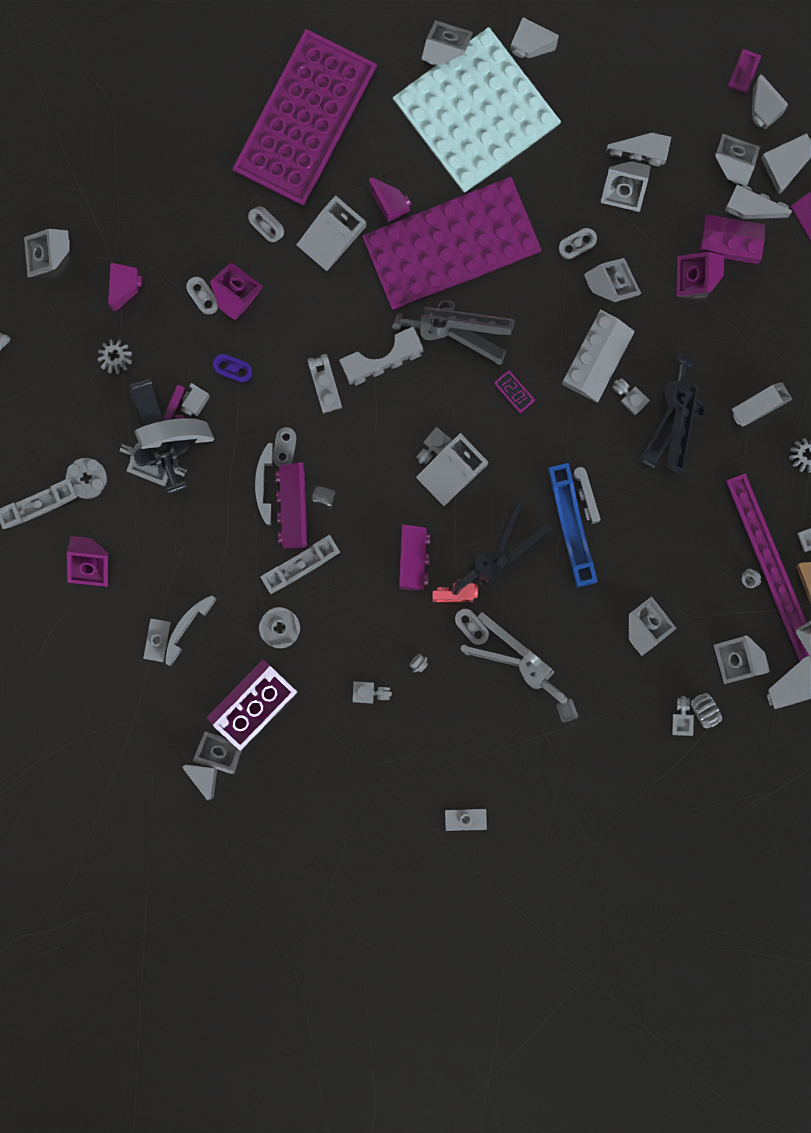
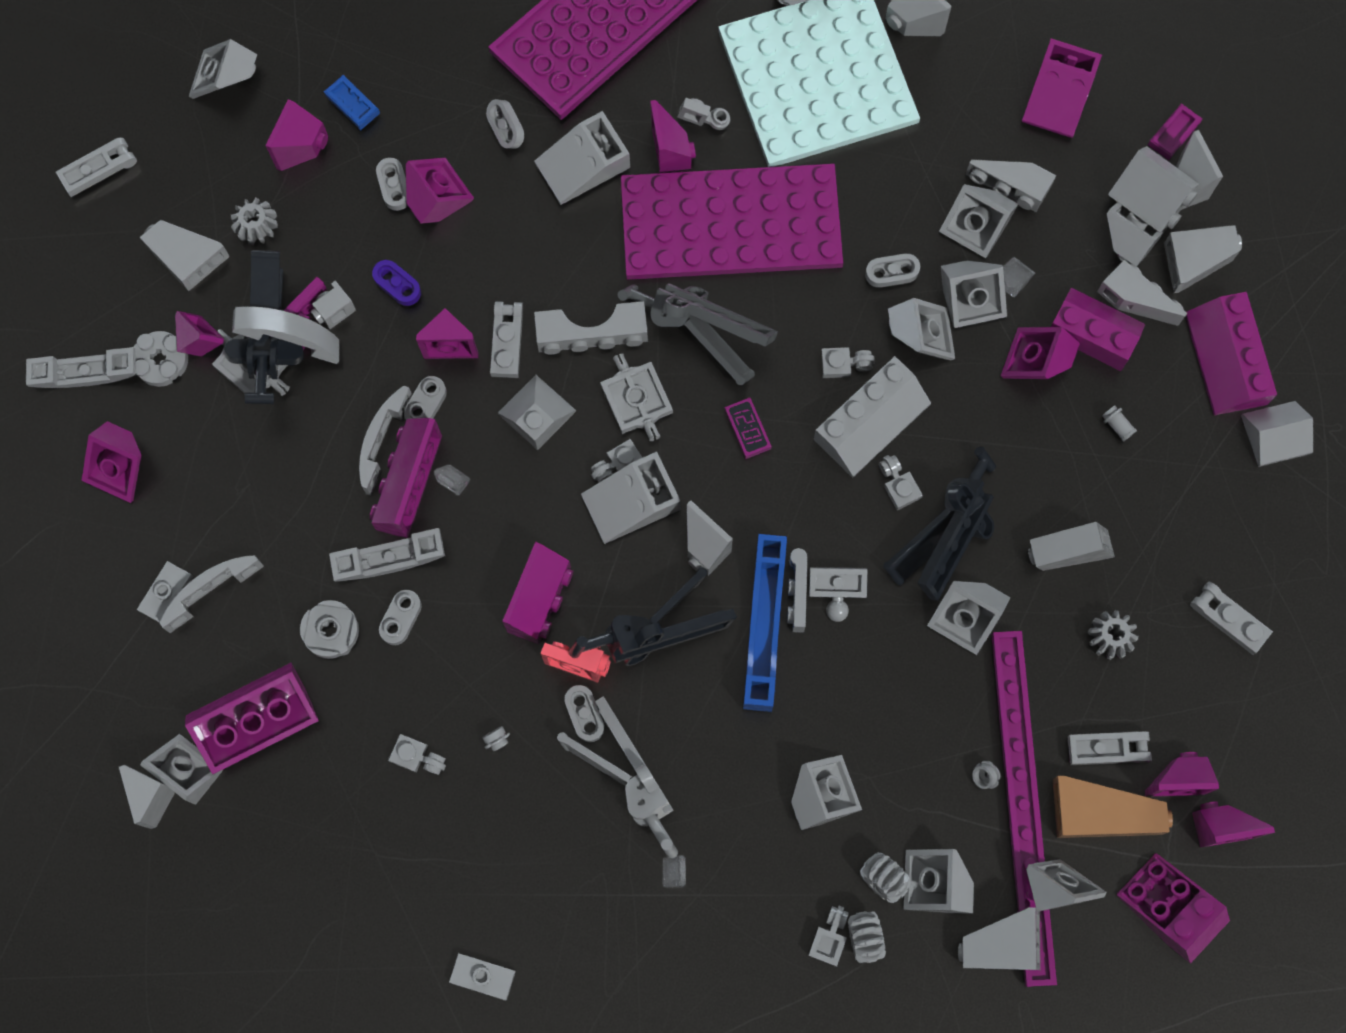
camera: 20 degrees right, 10 degrees down
none -> light grey slope [140,220,230,291]
none -> magenta slope [175,311,224,356]
none -> blue plate [324,75,380,130]
none -> light grey plate [379,590,422,645]
none -> magenta slope [416,308,478,359]
none -> light grey slope [498,375,576,450]
none -> light grey plate [600,353,673,441]
none -> light grey plate [677,98,730,130]
none -> light grey slope [687,500,733,576]
none -> light grey plate [809,567,867,622]
none -> light grey plate [821,347,875,378]
none -> light grey gear [860,852,912,903]
none -> light grey slope [927,581,1010,655]
none -> light grey slope [941,260,1007,328]
none -> clear slope [1003,257,1035,297]
none -> magenta slope [1022,38,1102,138]
none -> light grey pin [1102,406,1137,442]
none -> light grey brick [1108,146,1199,233]

